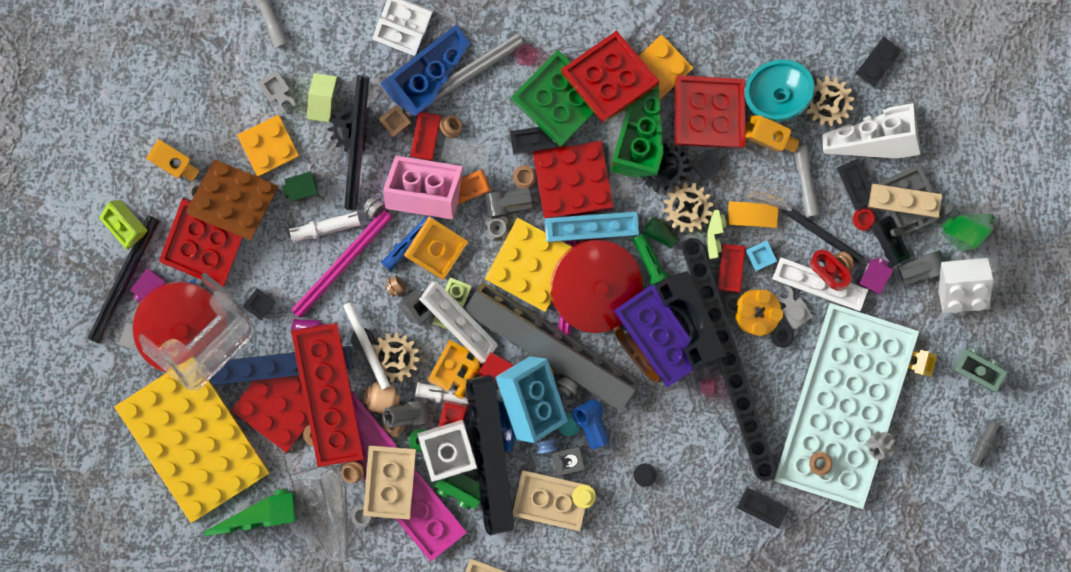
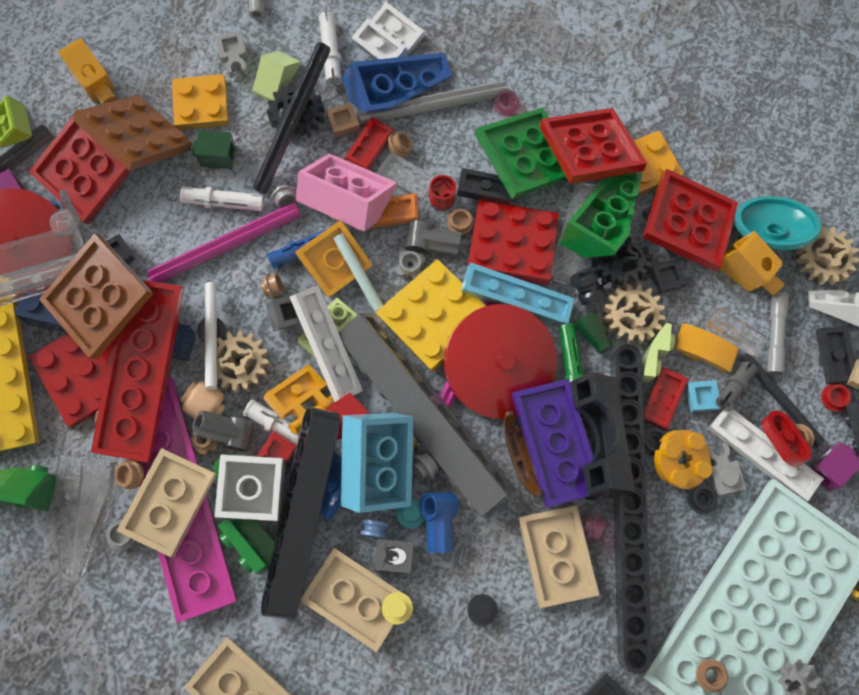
camera: 15 degrees right, 15 degrees down
none -> dark orange plate [39,234,153,359]
none -> white pin [319,12,343,87]
none -> light aqua bar [333,233,383,311]
none -> red wheel [429,175,456,211]
none -> tan plate [518,505,599,608]
none -> black wheel [570,267,606,305]
none -> dark grey pin [716,362,758,411]

